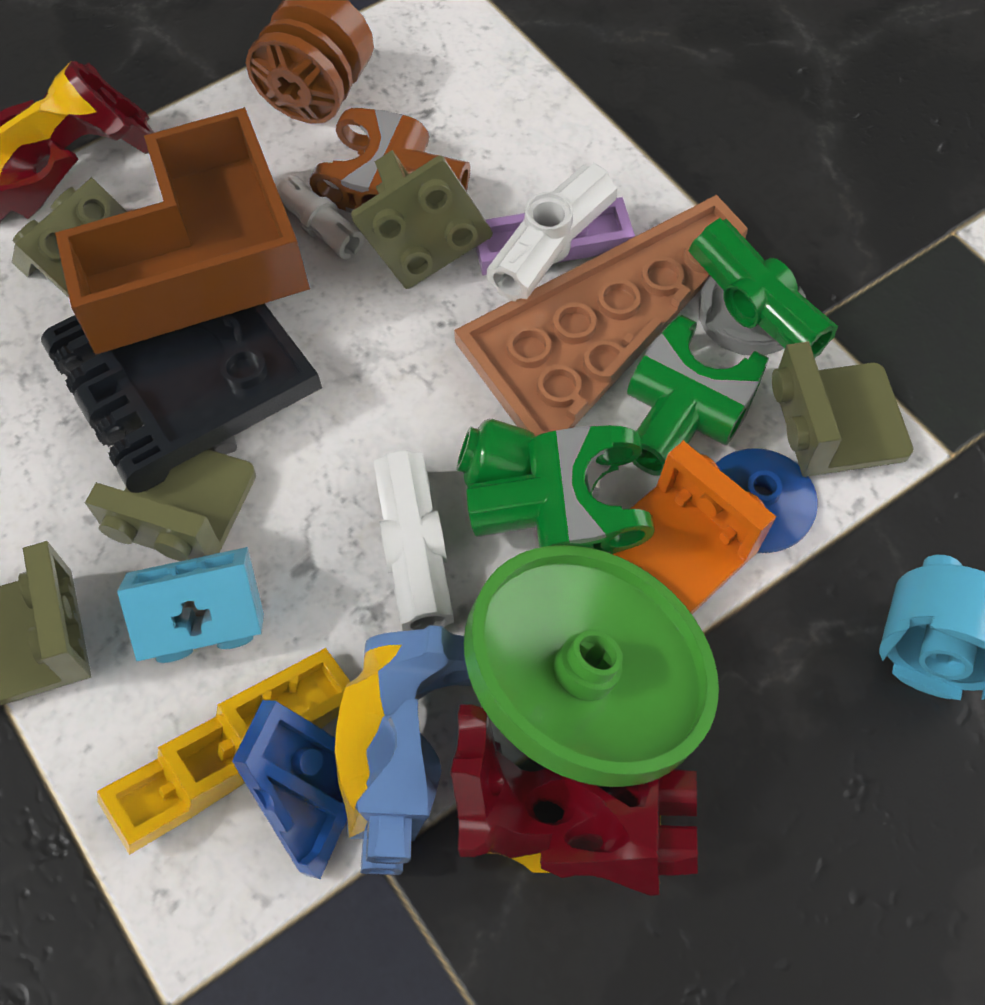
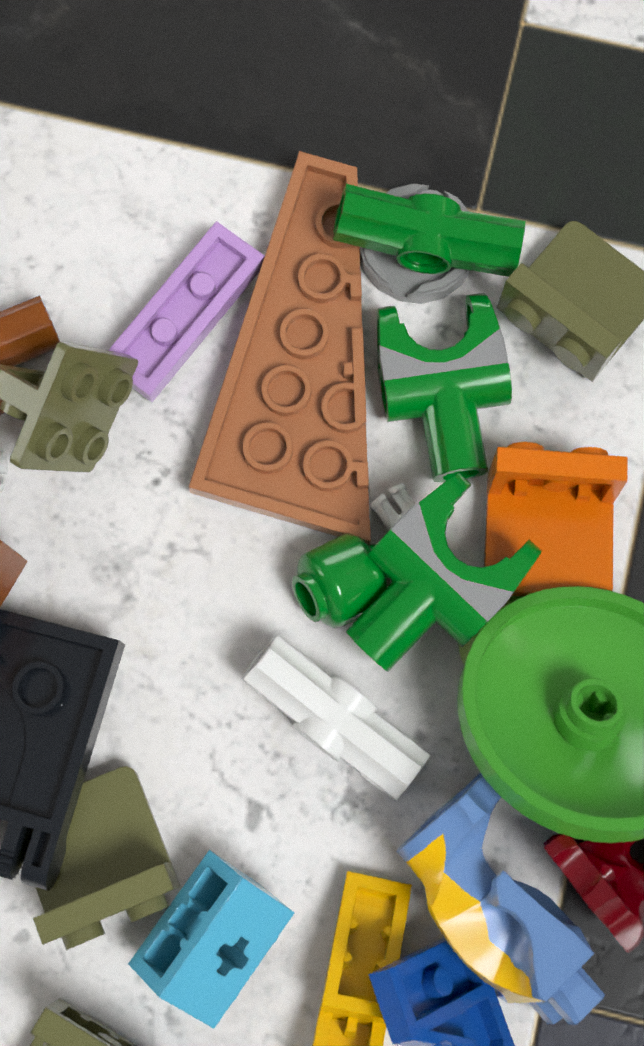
camera: 45 degrees left, 15 degrees up
white piece [487,163,617,302] -> none
blue dish [716,448,818,553] -> none

